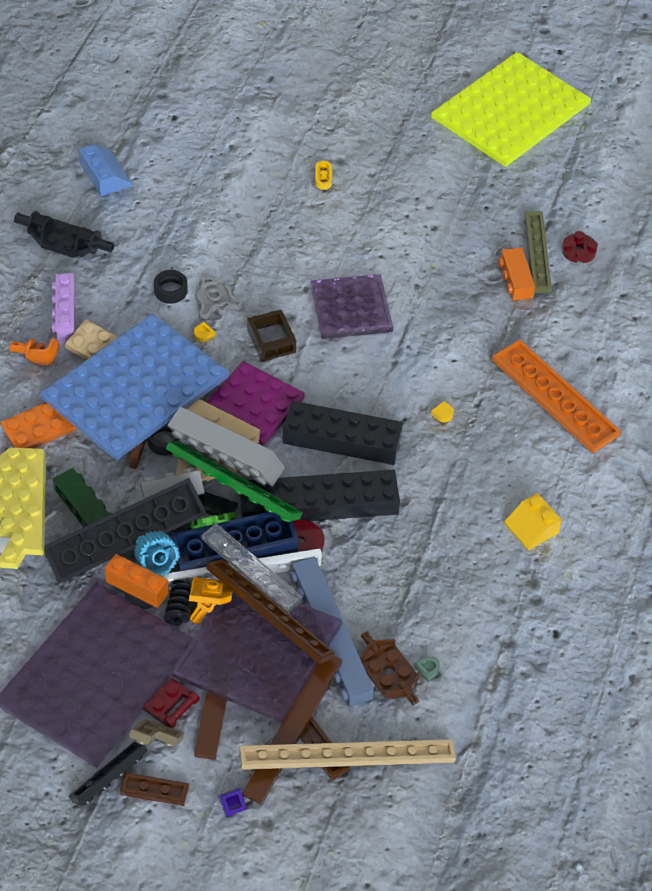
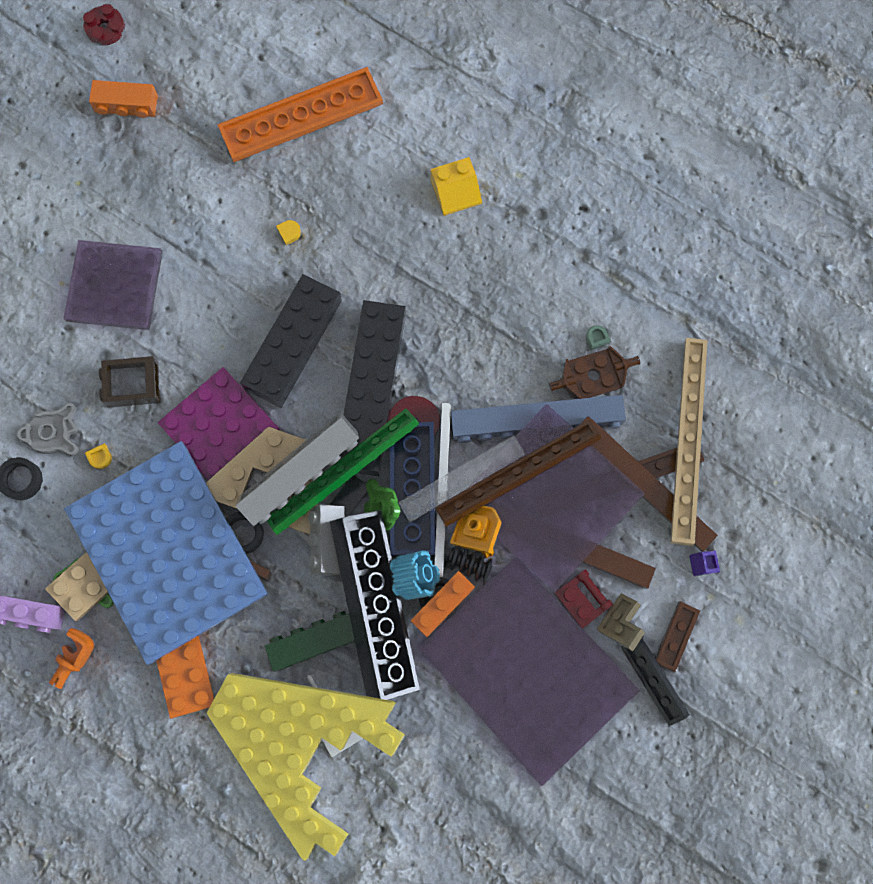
camera: 75 degrees left, 25 degrees up
olive plate [525,211,552,293] -> none

